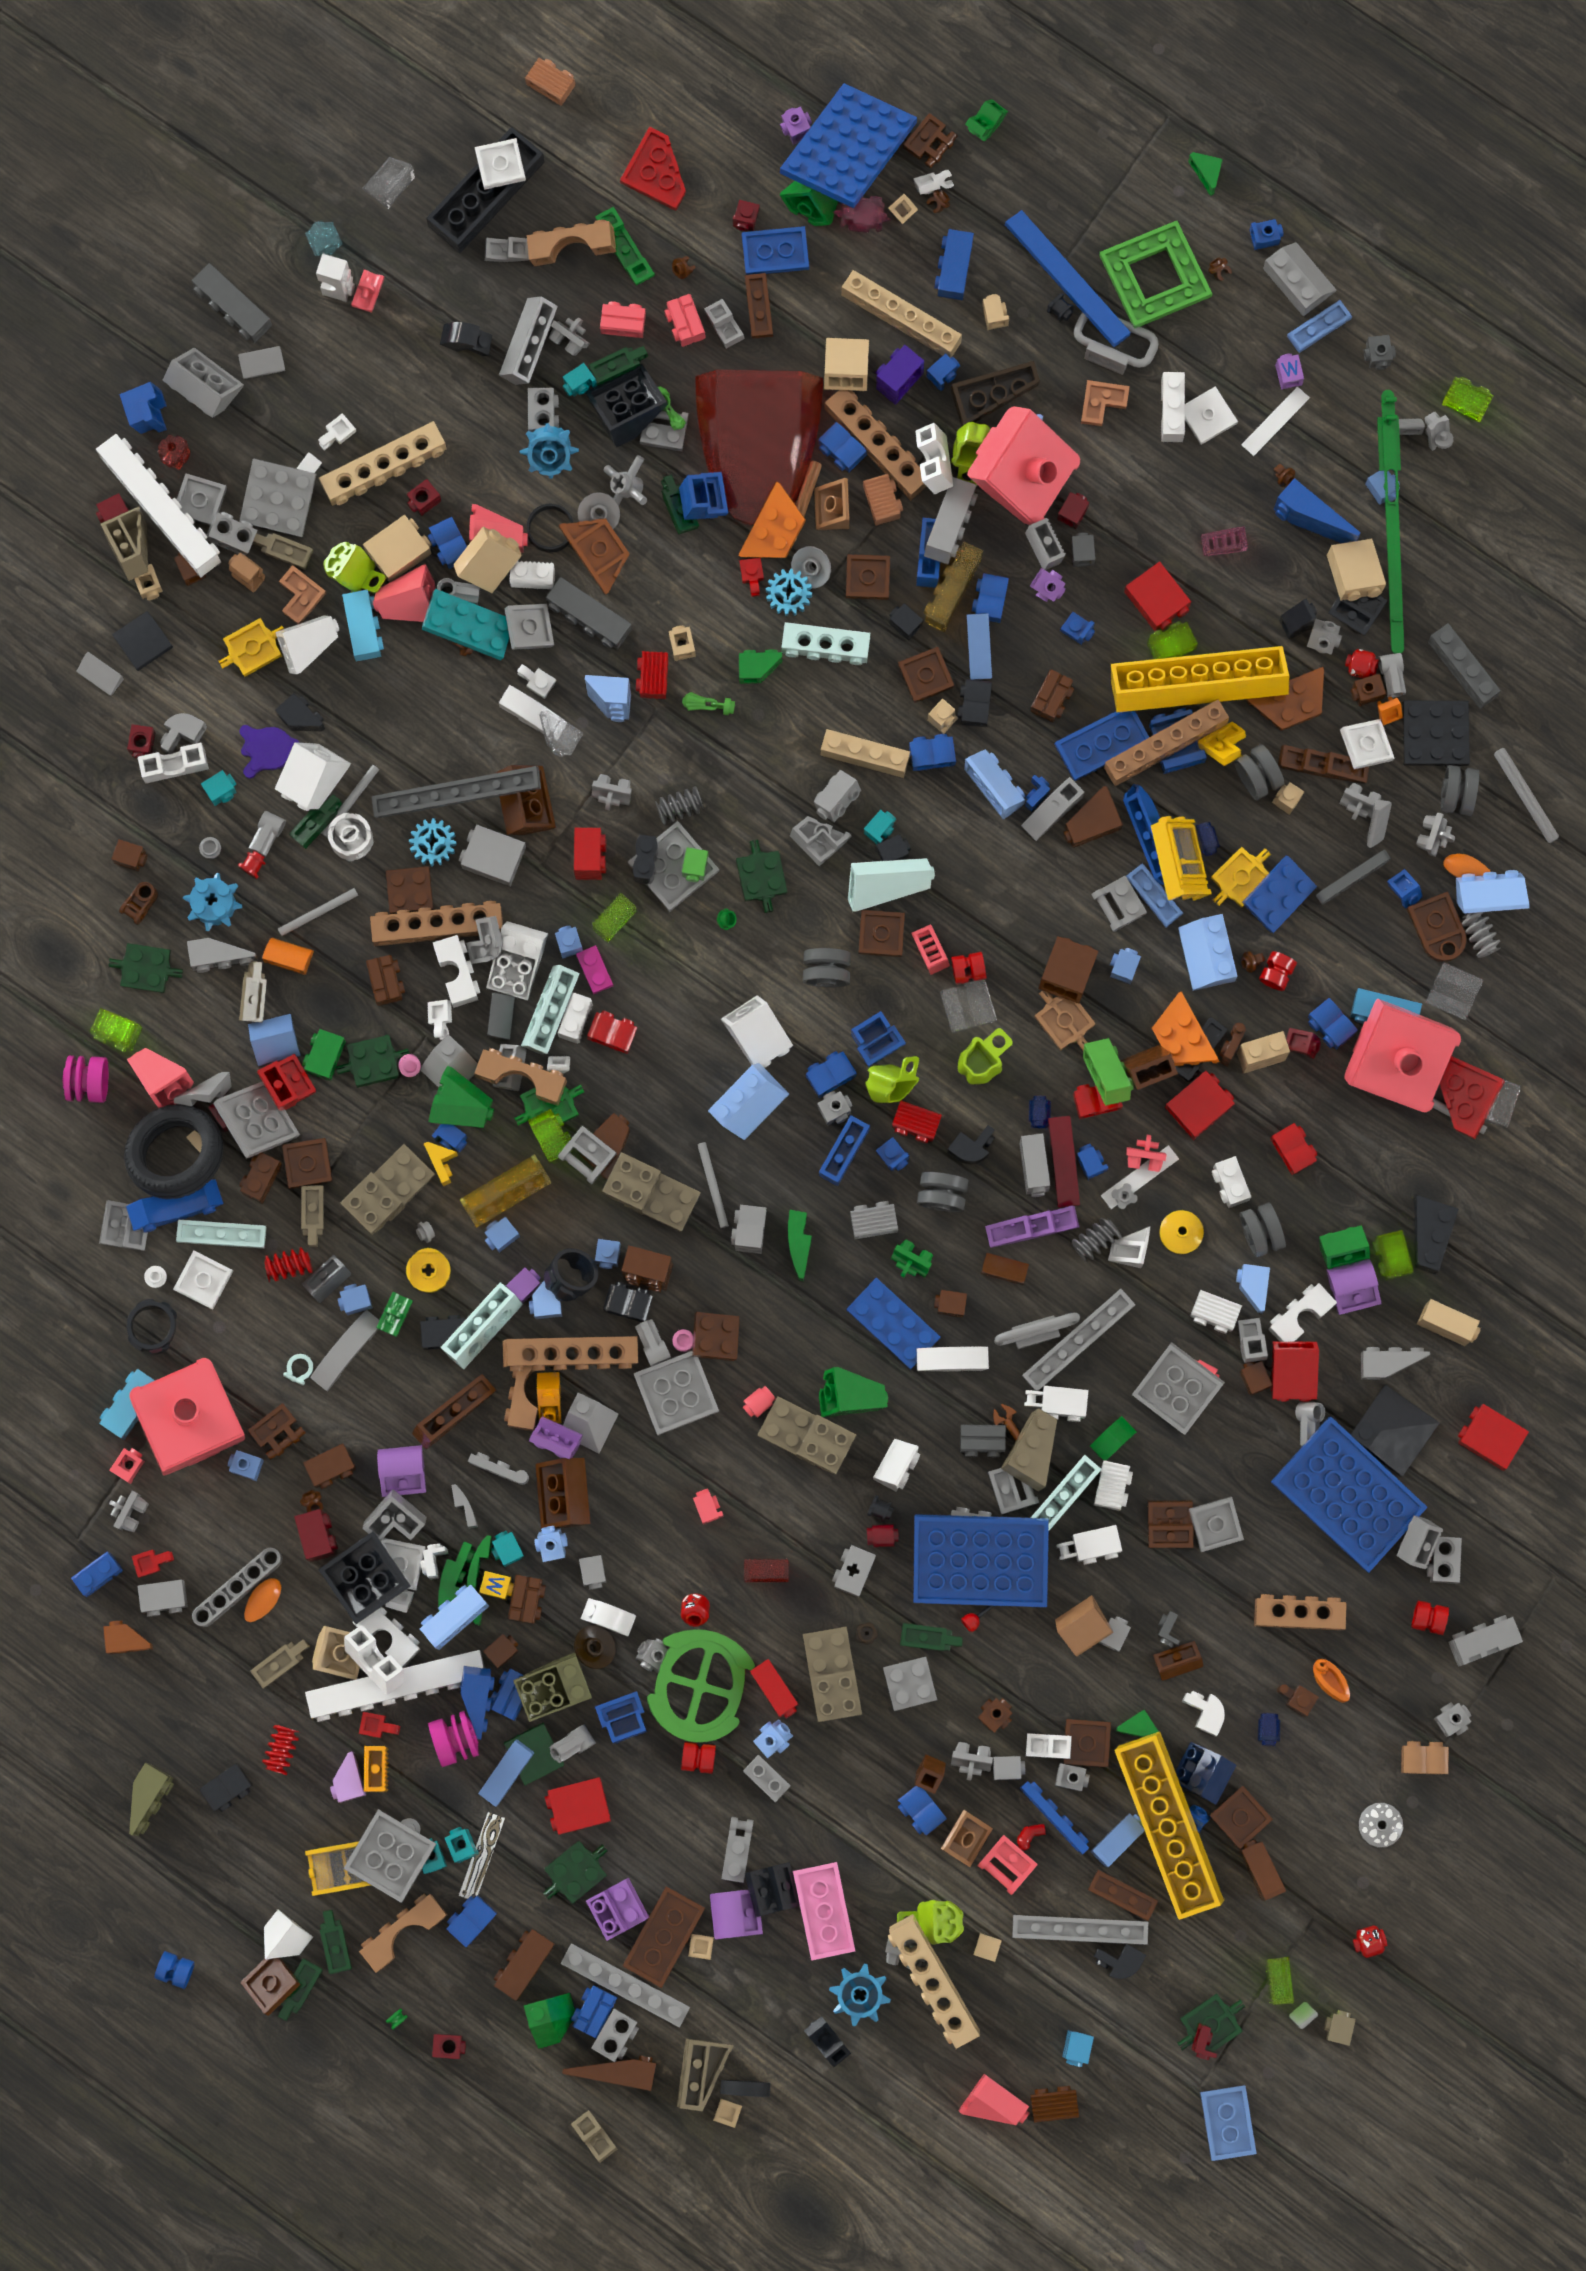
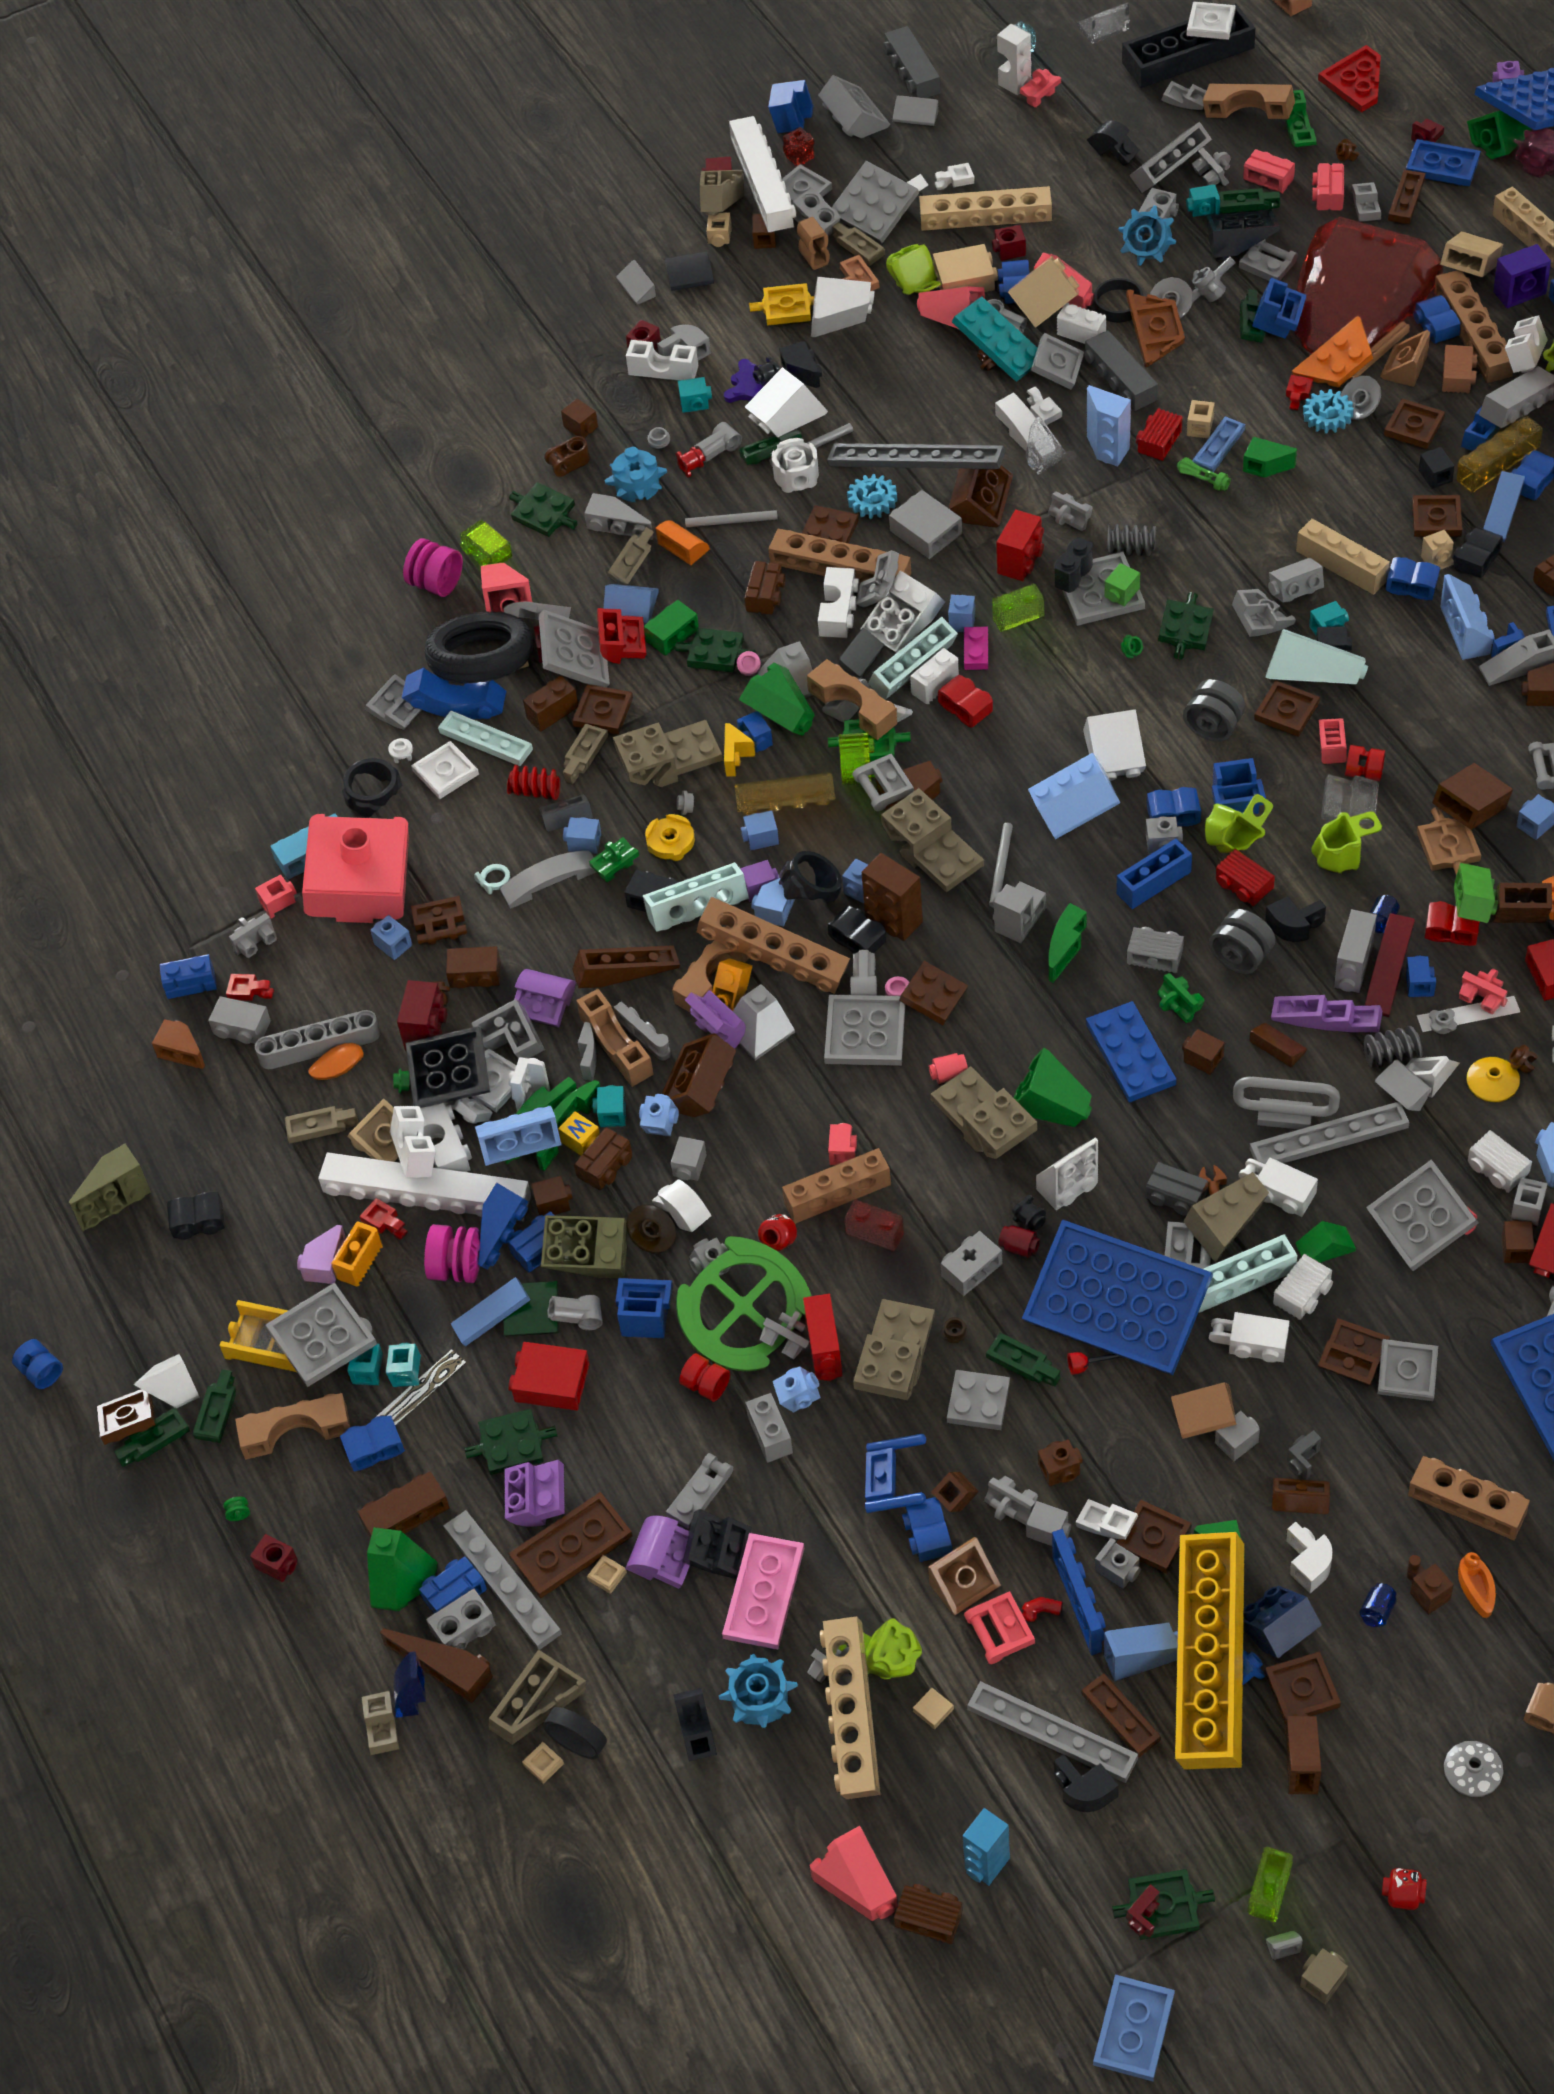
camera: 30 degrees right, 25 degrees down
red piece [262,1725,299,1775] -> none
medium azure brick [342,590,384,661] -> none
white plate [428,1000,452,1040] -> none
bright green piece [658,387,686,431] -> none
light aqua brick [782,622,870,665] -> none
blue bracket [876,1137,909,1172] -> none
white slope [917,1347,989,1371] -> none
none -> green plate [393,1068,409,1094]
none -> clear blue slope [393,1651,426,1718]
none -> medium nougat arch [576,989,654,1087]
none -> black brick [752,356,780,386]
none -> light grey hips [760,1311,810,1359]
none -> medium nougat brick [782,1148,891,1224]
none -> blue plate [865,1434,926,1513]
none -> medium blue tile [1192,417,1245,472]
none -> light grey slope [1375,1060,1432,1111]
none -> reddish brown plate [1509,1045,1538,1073]

